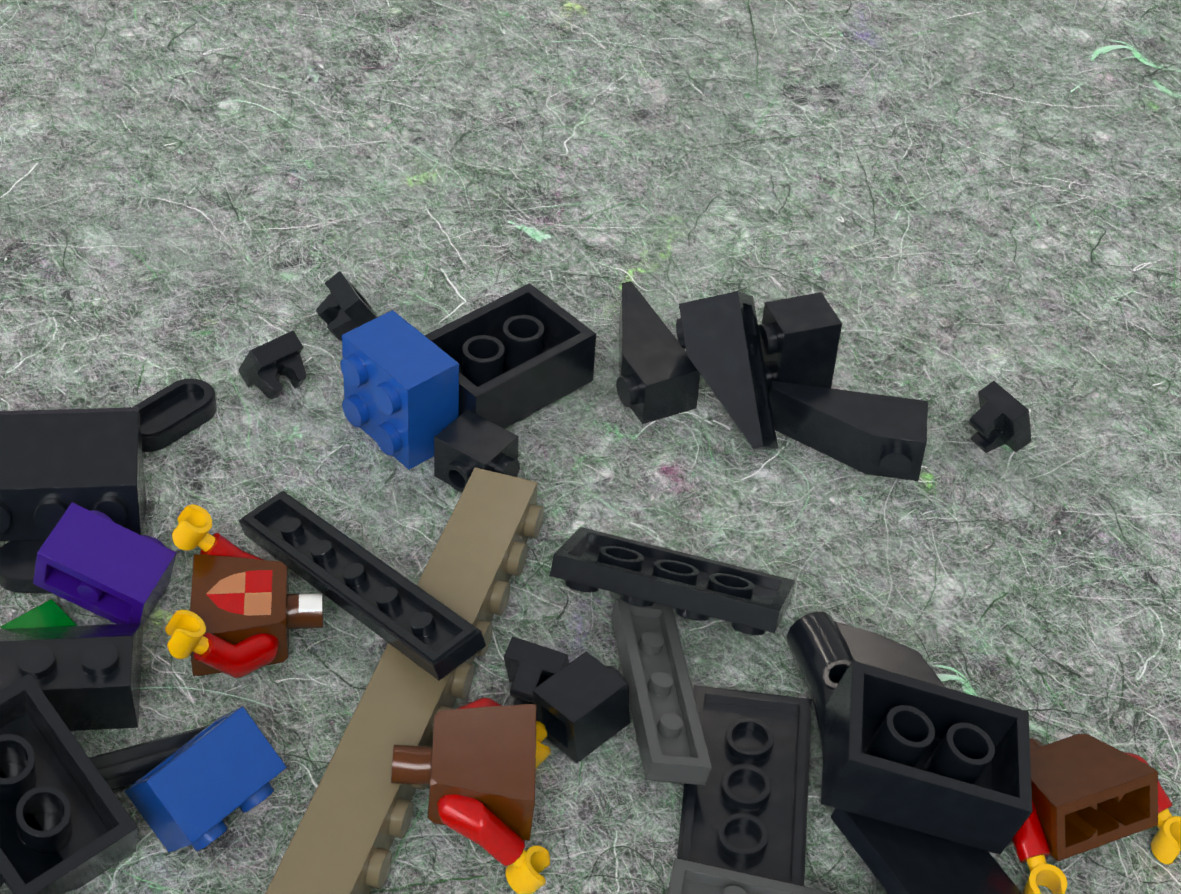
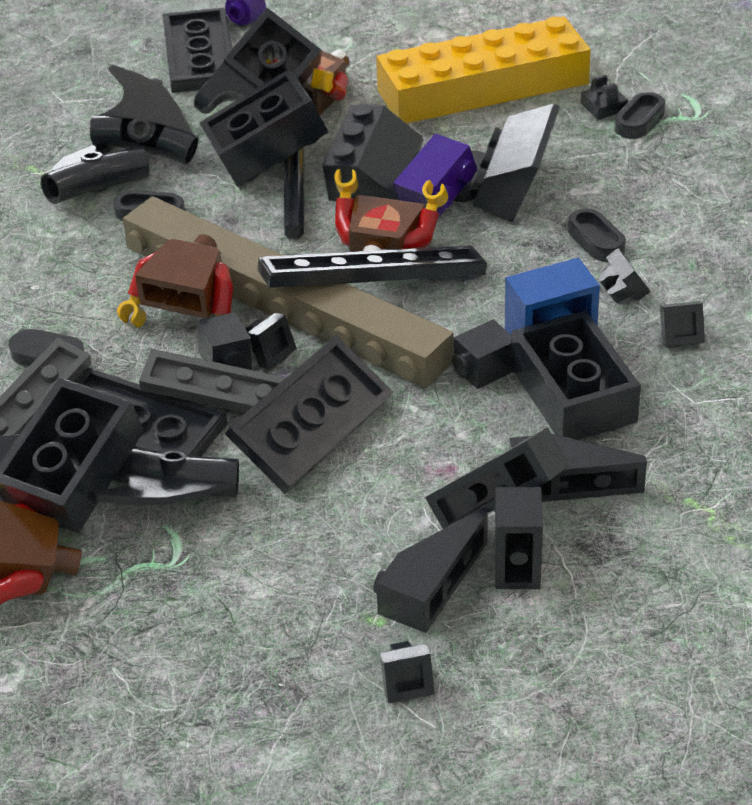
camera: 115 degrees right, 0 degrees up
blue brick [124,706,287,853] -> none

